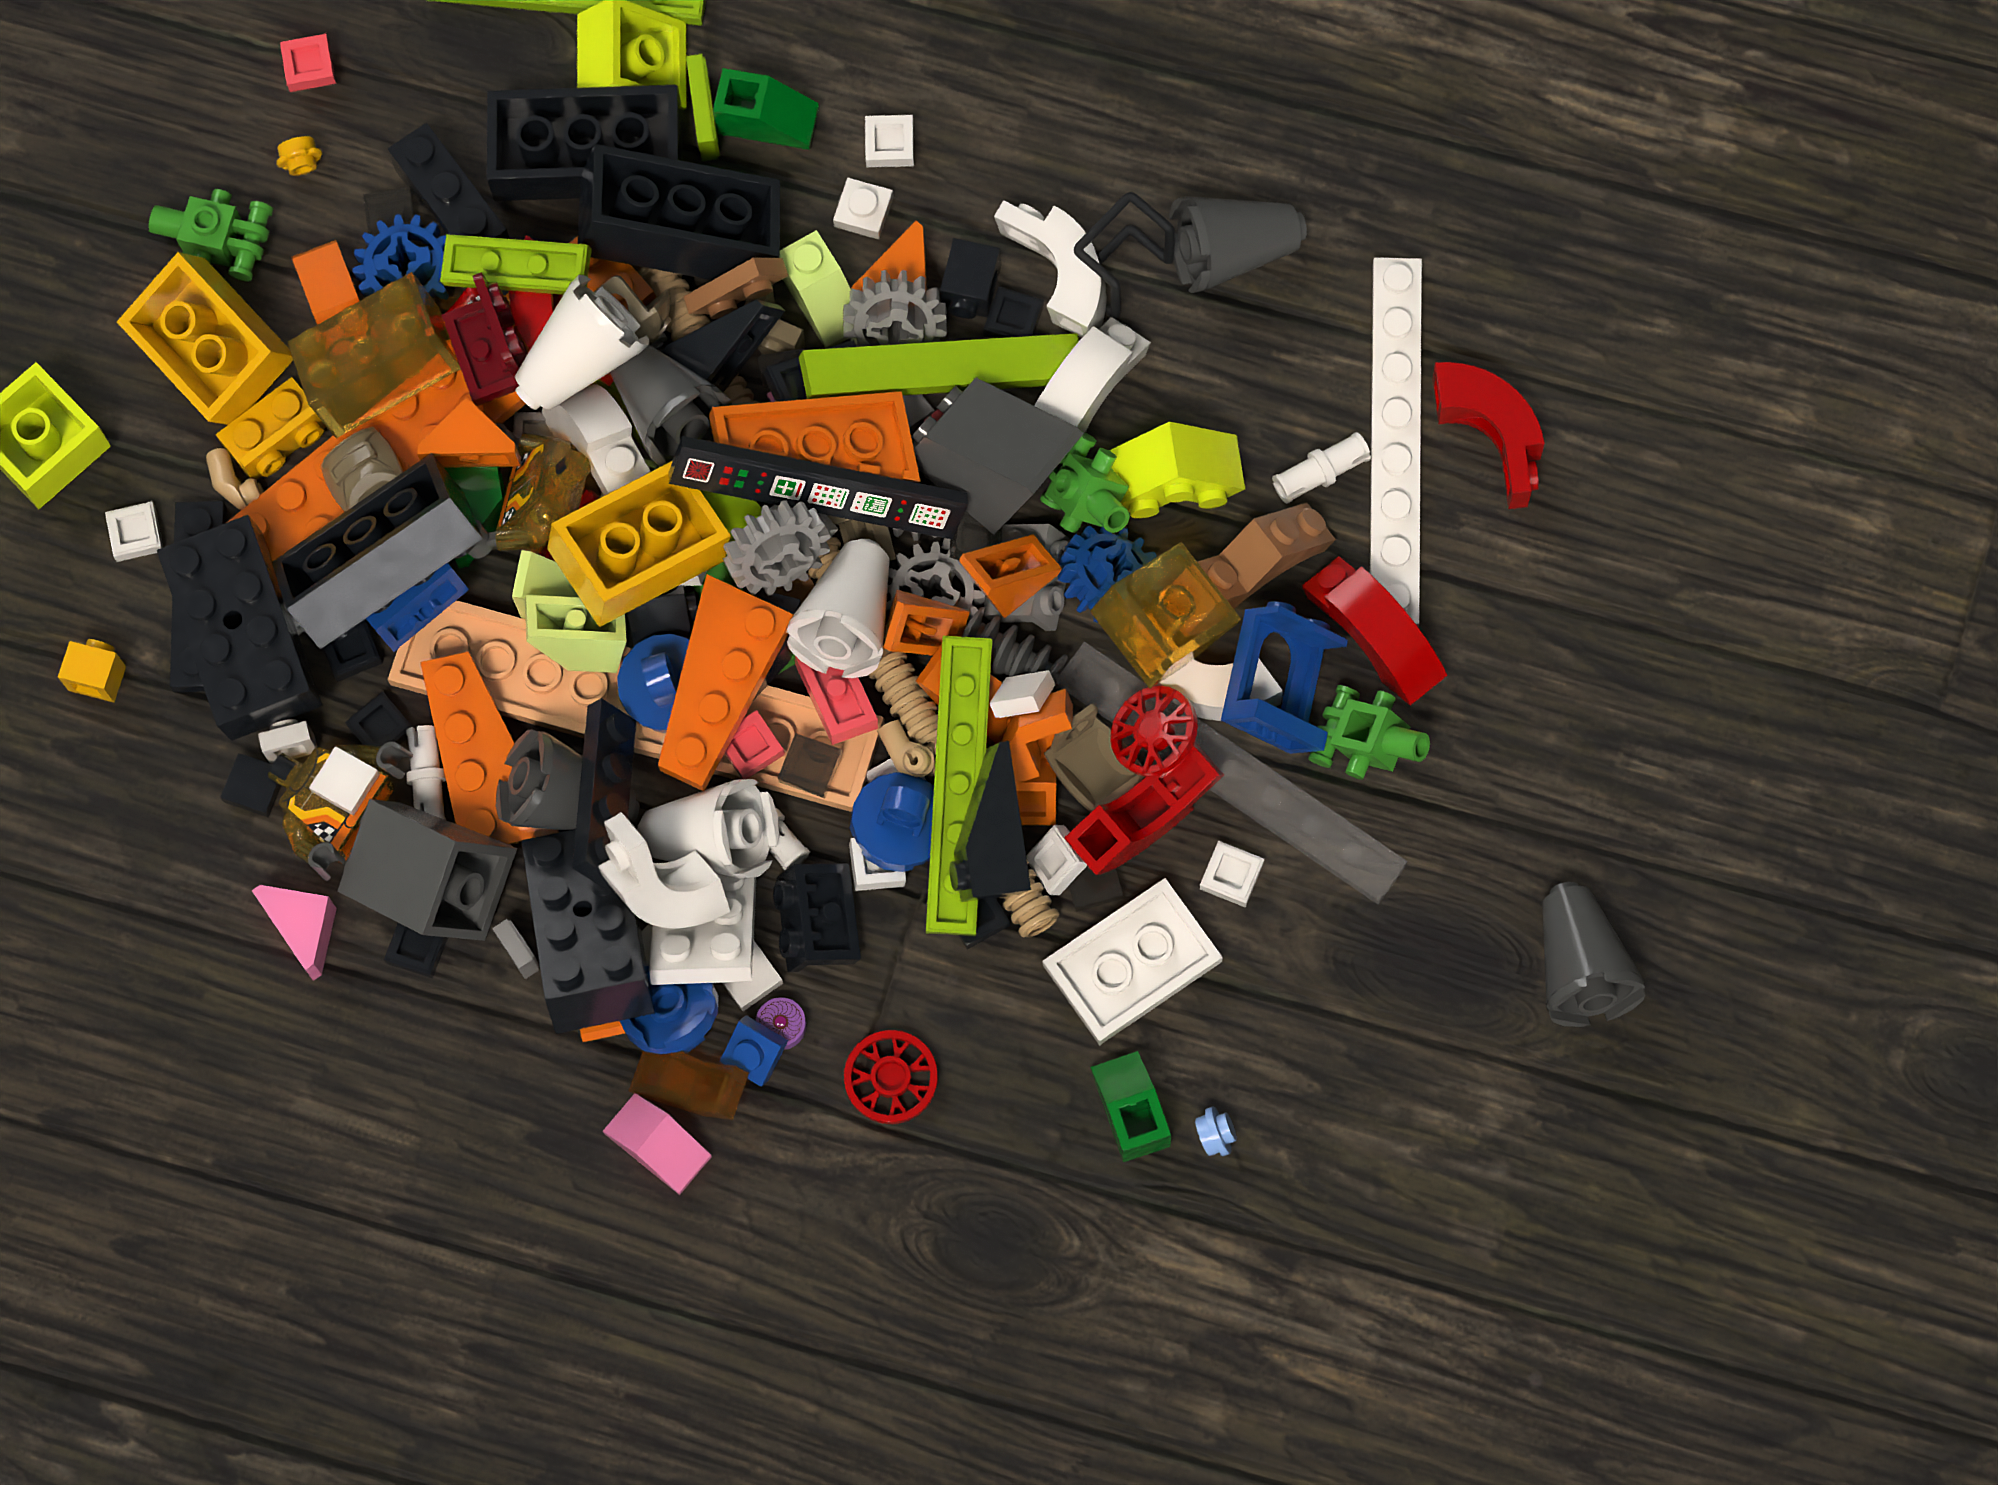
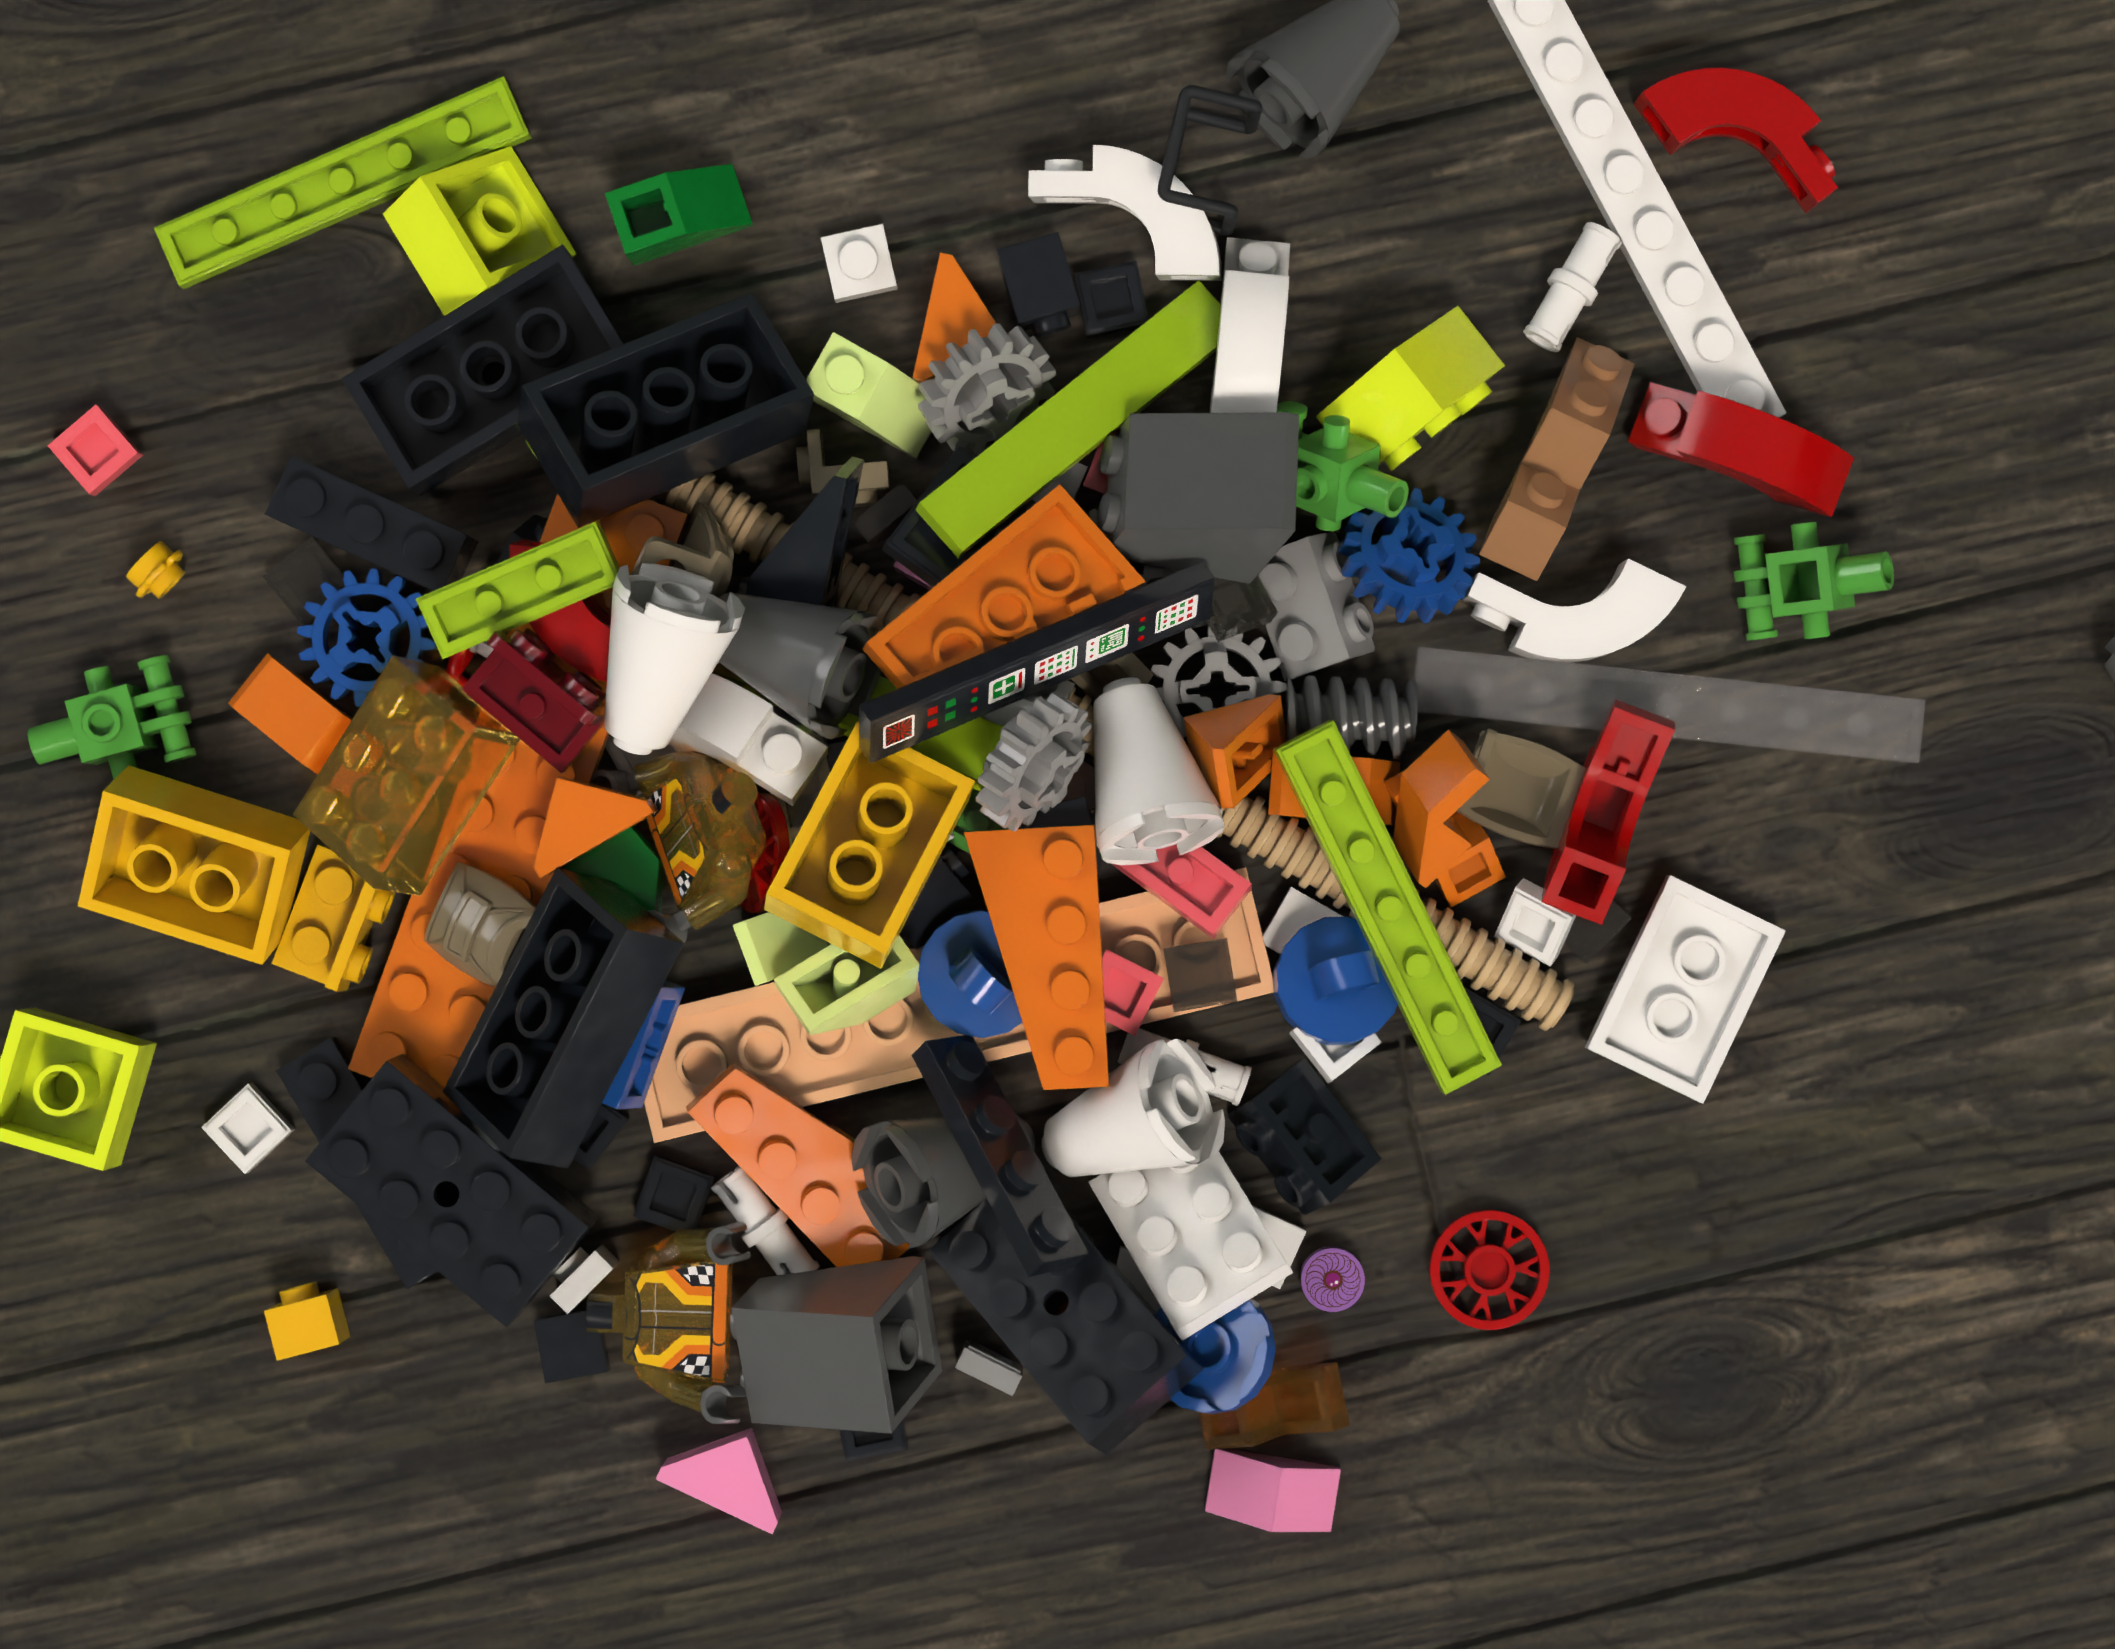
camera: 40 degrees left, 15 degrees up
tan arm [206,448,264,510] -> none
white tile [309,746,380,816] -> none
white arch [598,812,731,928] -> none
medium nougat plate [683,258,789,319] -> none
lime tile [686,54,720,161] -> none
blue plate [719,1015,788,1087] -> none
white plate [865,115,914,167] -> none
tan arm [877,720,935,777] -> none
black slope [949,741,1031,902] -> none
orange slope [959,534,1062,619] -> none
white tile [989,670,1055,718] -> none
clear yellow slope [1090,542,1241,689] -> none
green slope [1090,1051,1171,1162] -> none
red wheel [1110,686,1198,776] -> none
light blue plate [1195,1106,1237,1156] -> none
white tile [1200,841,1264,907] -> none
blue panel [1221,601,1348,754] -> none

